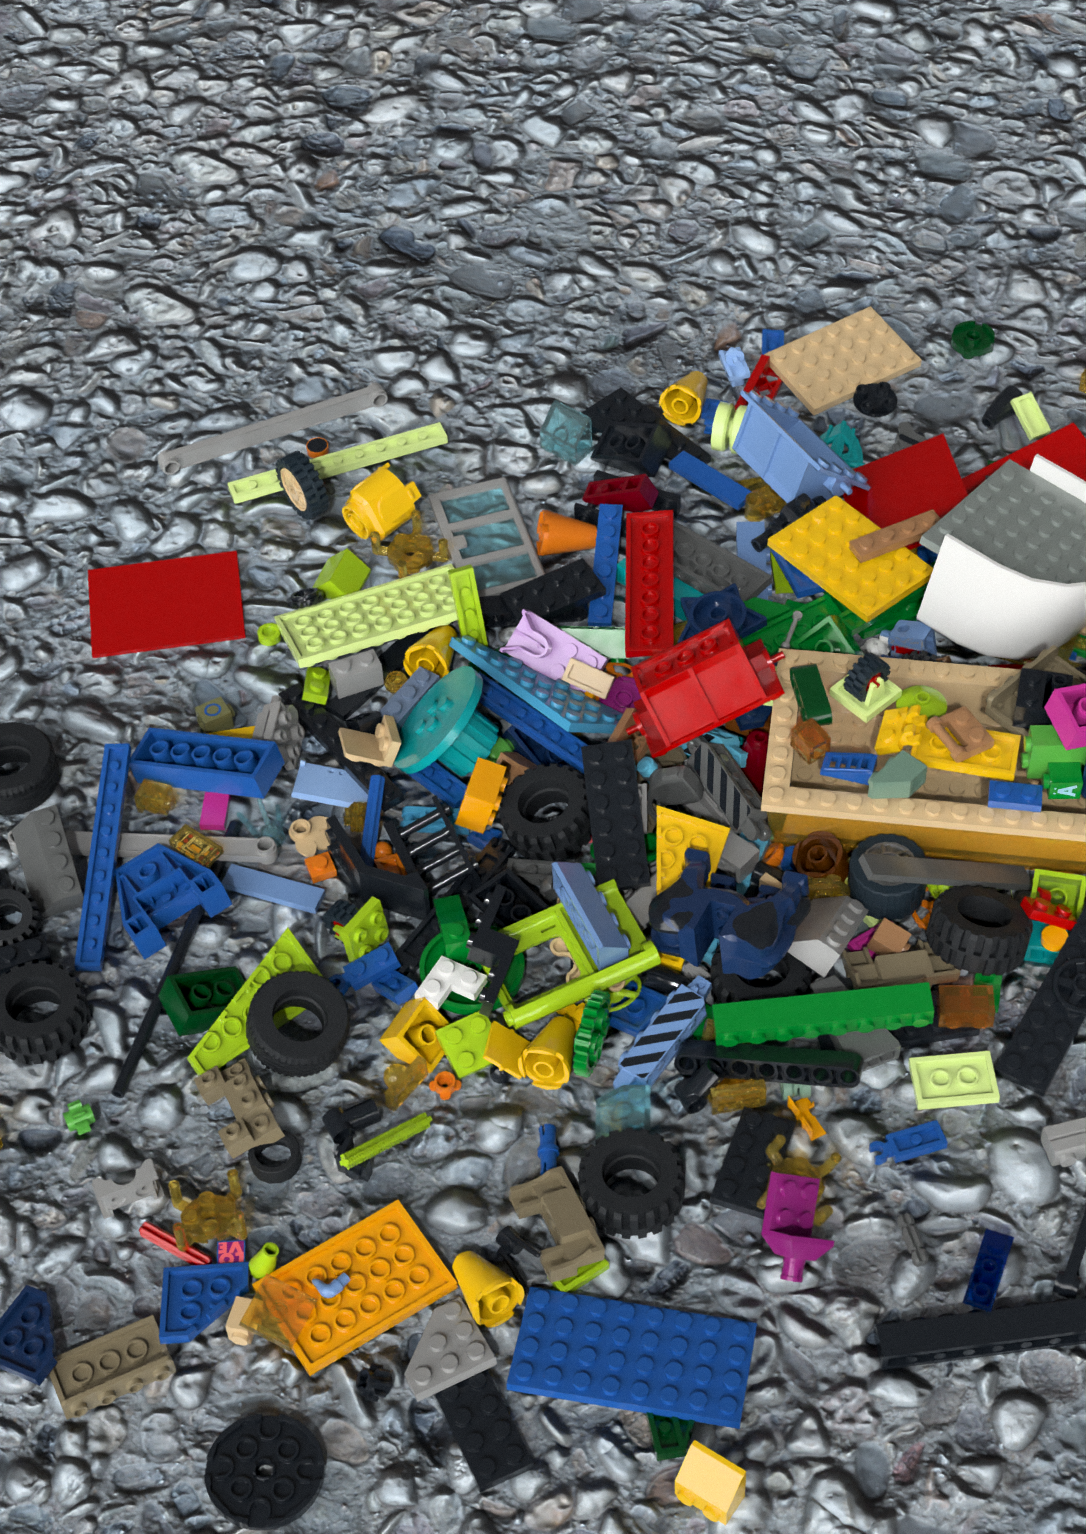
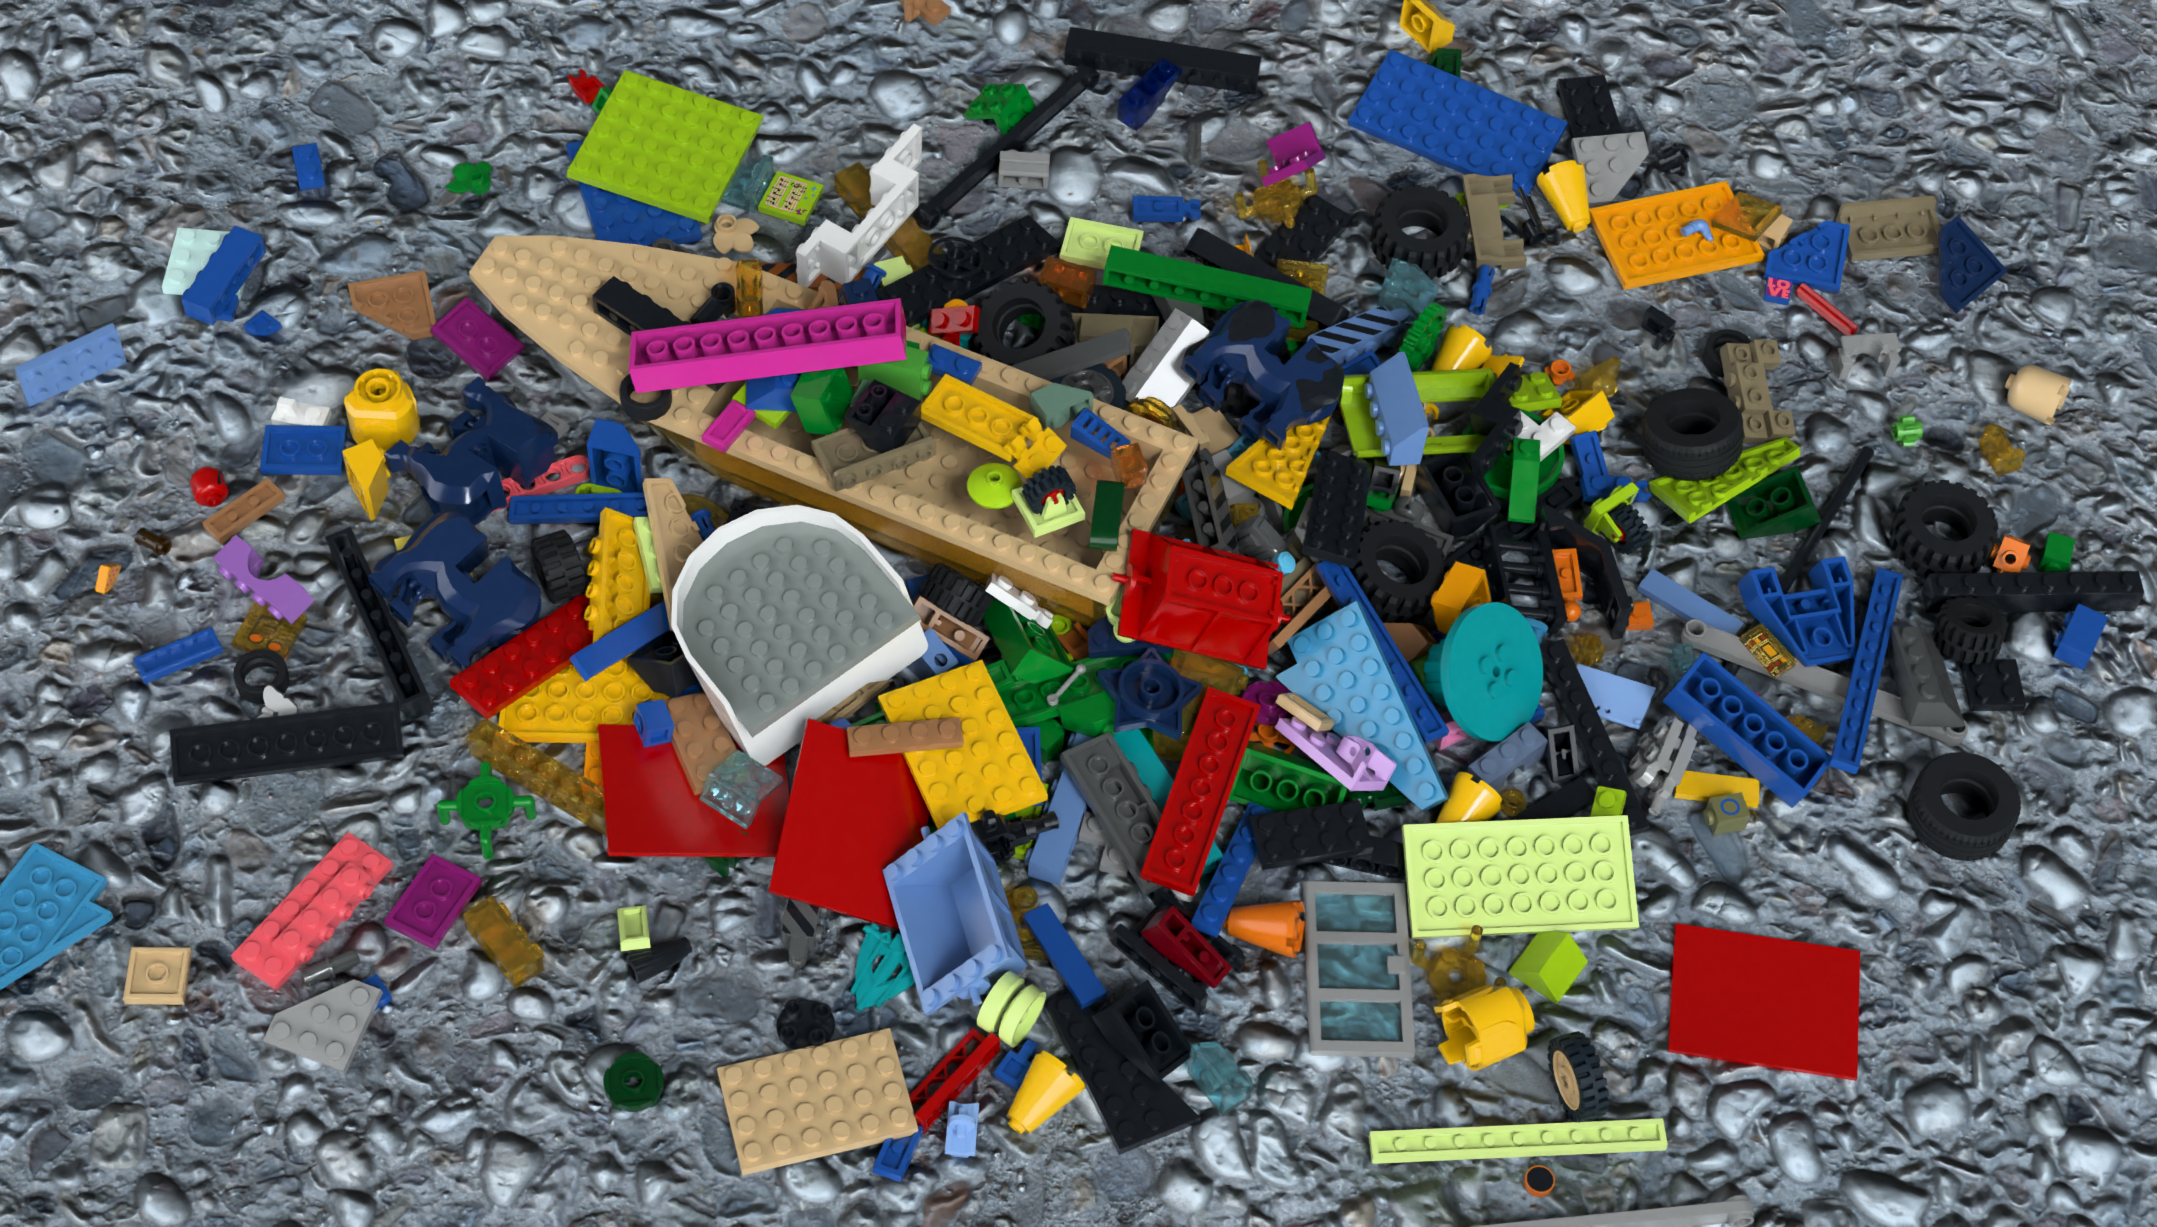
camera: 170 degrees left, 5 degrees up
clear yellow plate [168,1169,248,1252] -> none
black plate [204,1413,325,1531] -> none
lime cone [249,1242,279,1280] -> none
lime tile [257,623,282,646] -> none
black gear [287,588,324,609] -> none
tan plate [289,816,330,857] -> none
black piece [322,1099,381,1144] -> none
light grey brick [328,649,384,699] -> none
tan bracket [338,715,401,768] -> none
lime axle [339,1112,432,1170] -> none
blue axle [360,775,385,867] -> none
lime plate [448,564,489,648] -> none
black piece [674,1060,725,1114] -> none
medium nougat plate [926,706,994,763] -> none

